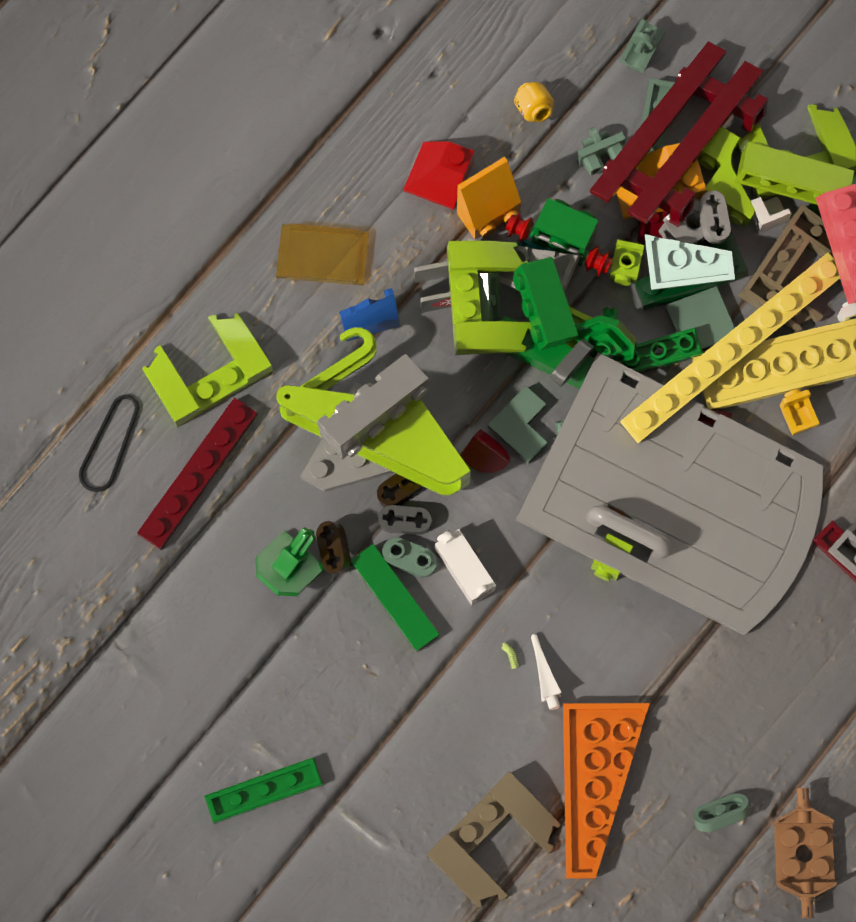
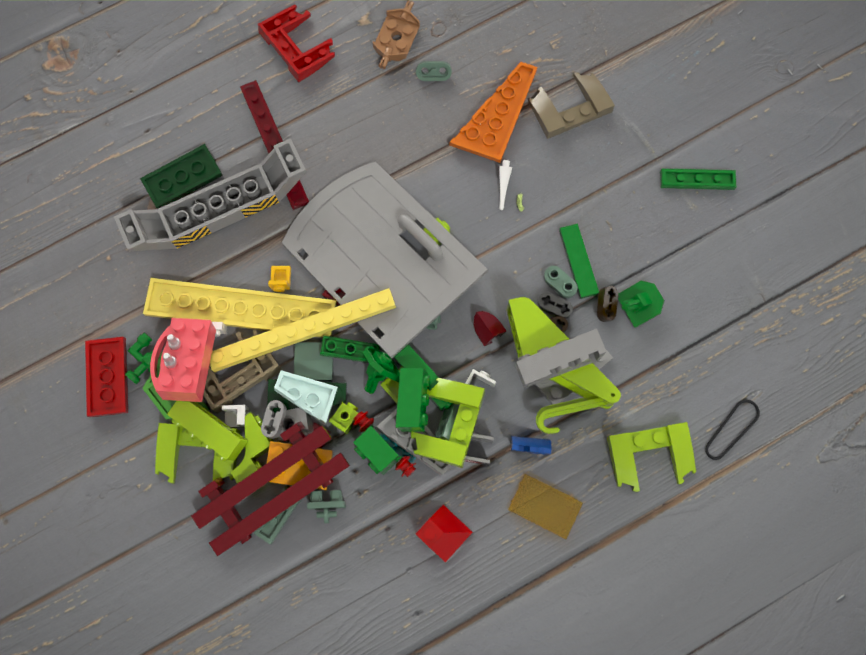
camera: 155 degrees left, 0 degrees up
dark red plate [137,397,258,550] -> none
white brick [435,529,496,606] -> none
light orange slope [457,157,521,239] -> none
sand green tile [487,386,548,464] -> none
yellow head [514,82,554,122] -> none
dark grey beam [550,338,595,387] -> none
sand green hips [620,19,666,73] -> none
none -> white bracket [465,369,496,387]

